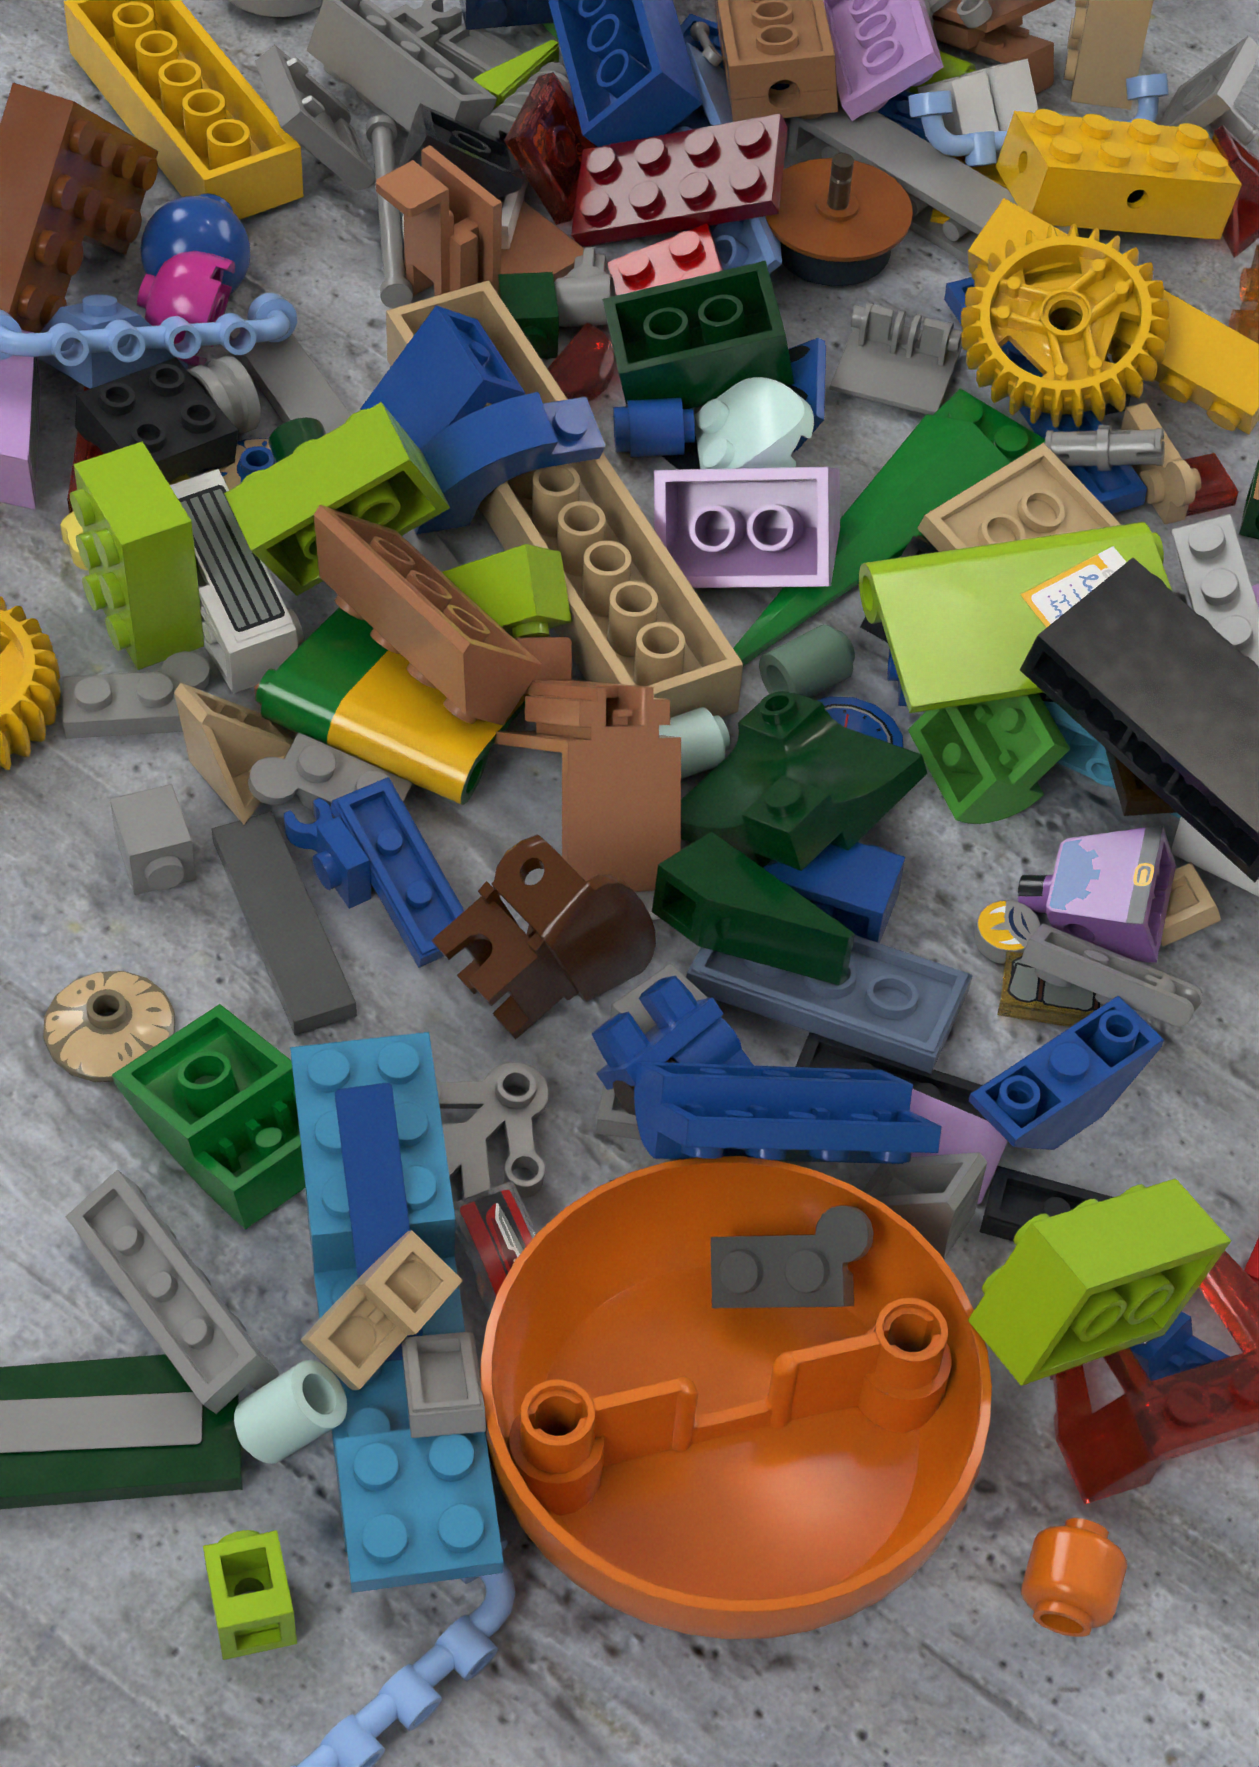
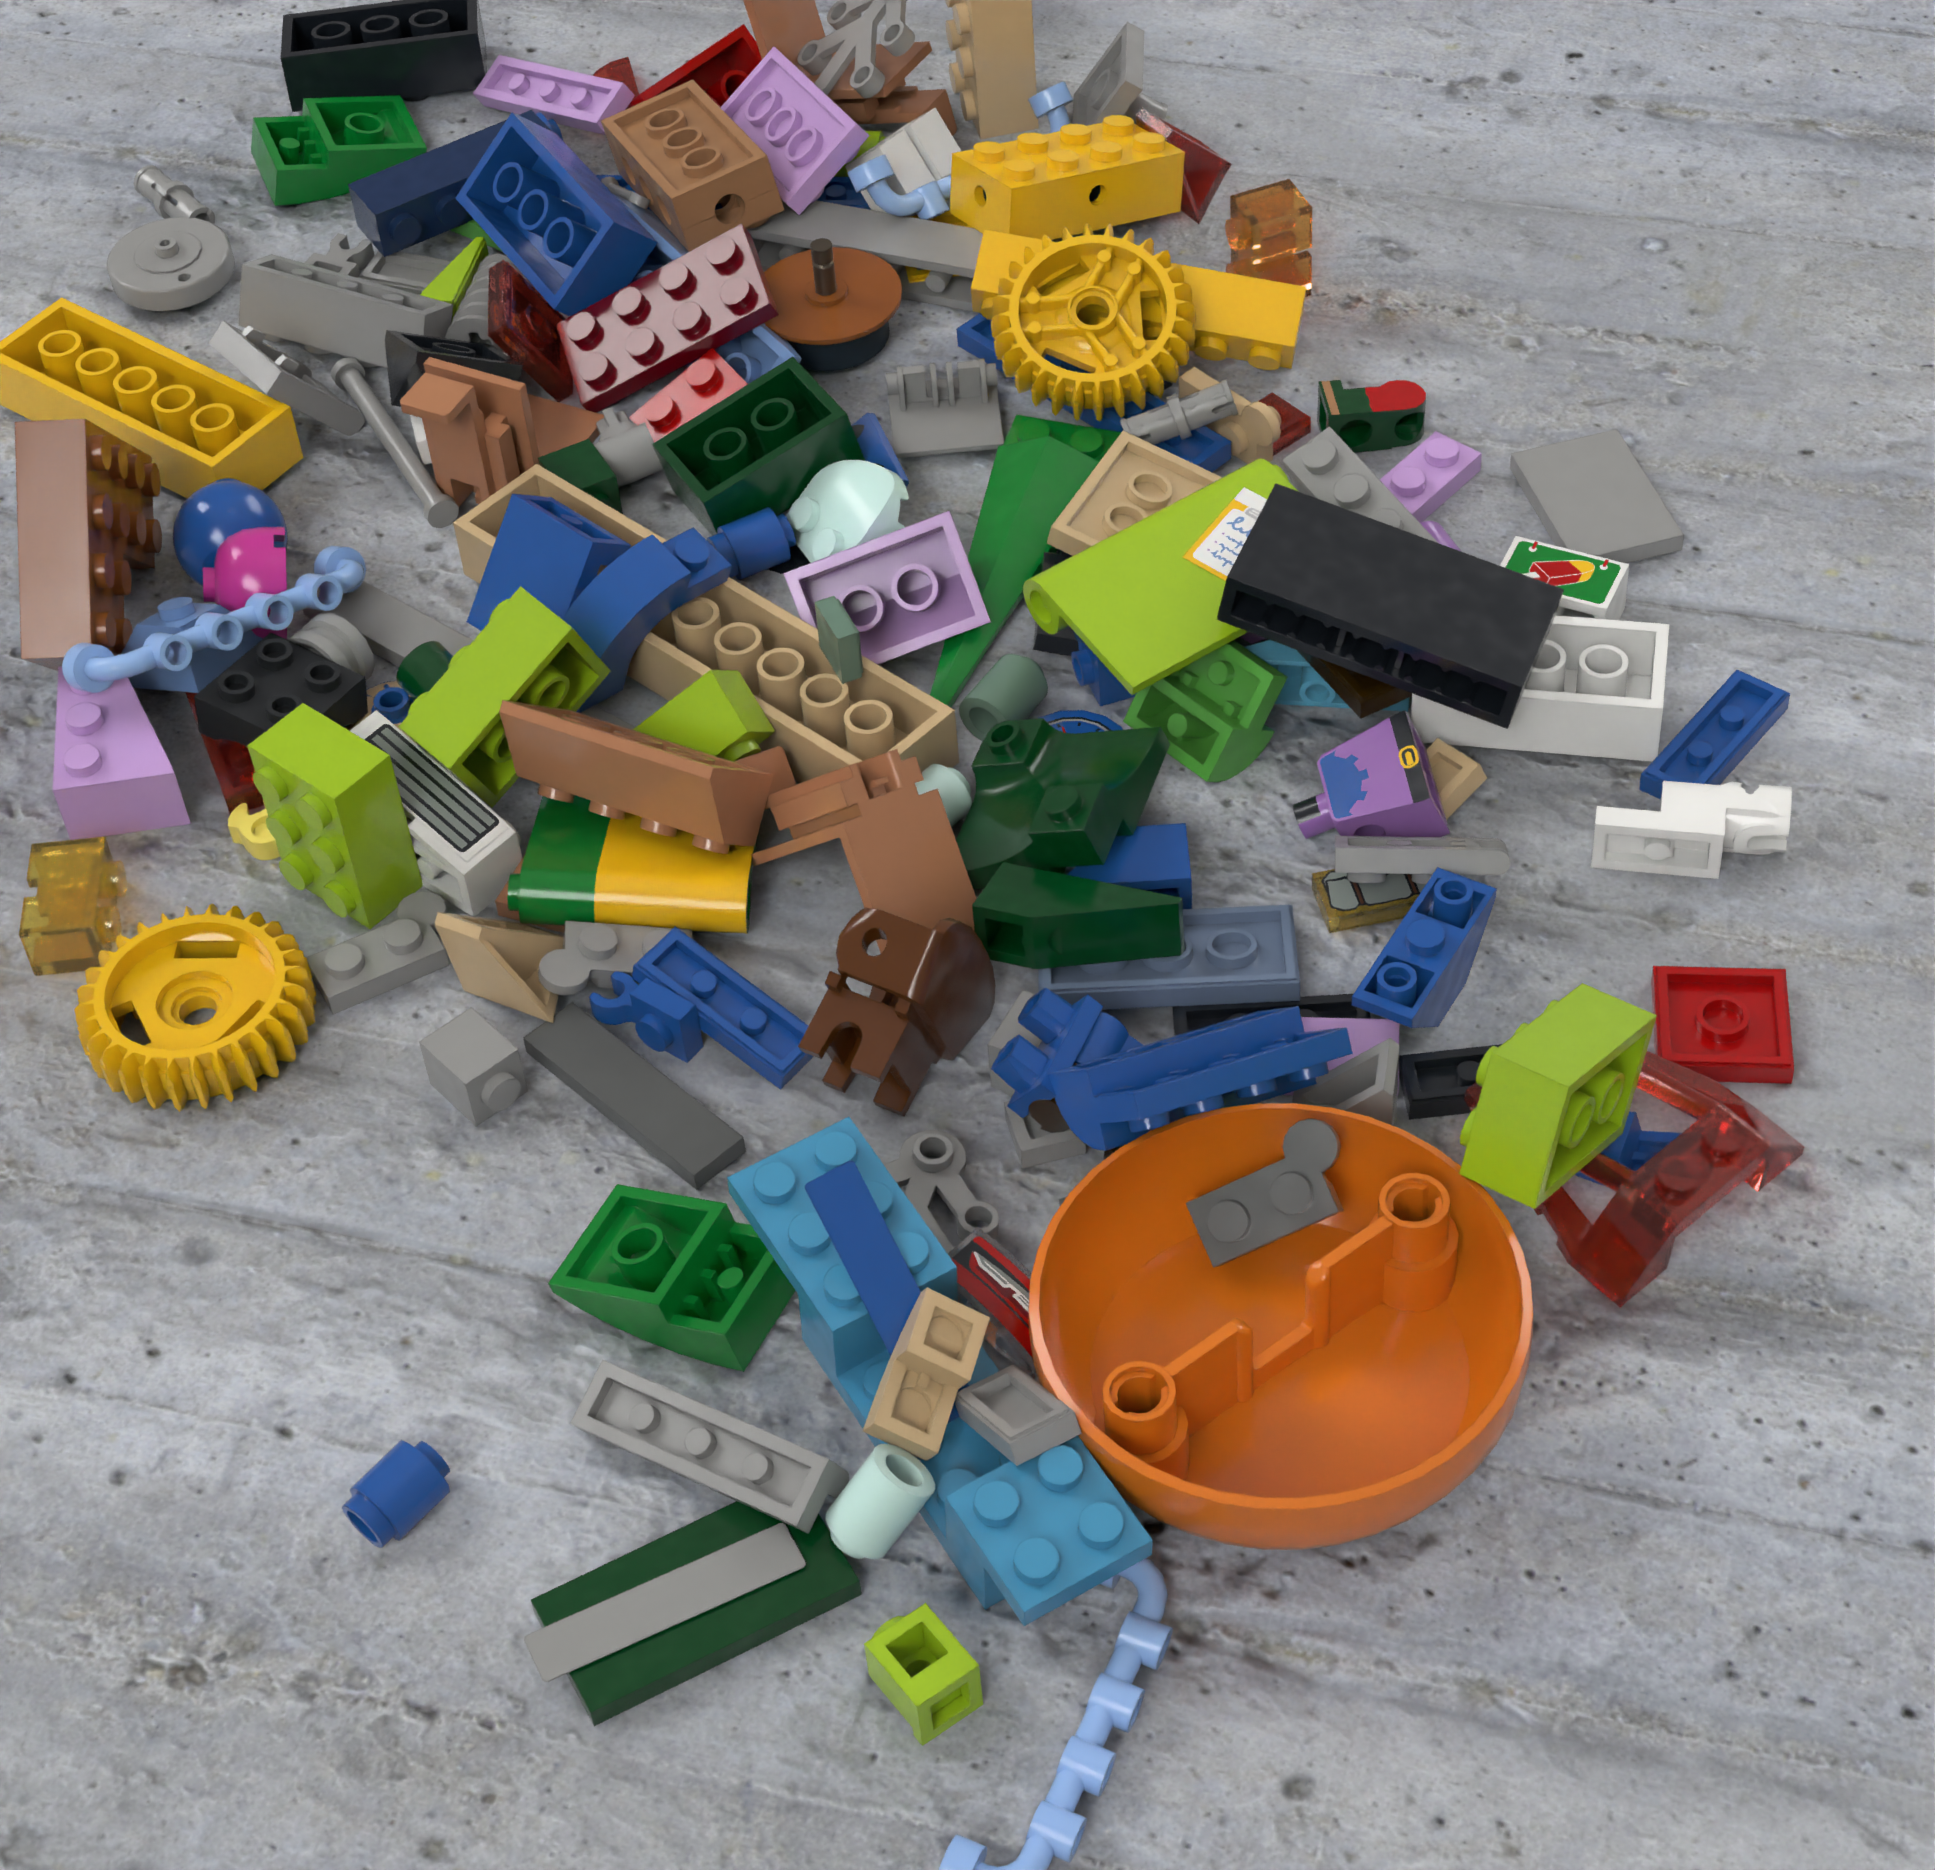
camera: 15 degrees left, 5 degrees down
tan dish [43,971,175,1082] -> none
clear red tile [547,322,614,401] -> none
tile [974,900,1040,964] -> none
orange head [1021,1518,1127,1637] -> none
none -> sand green tile [815,596,863,684]

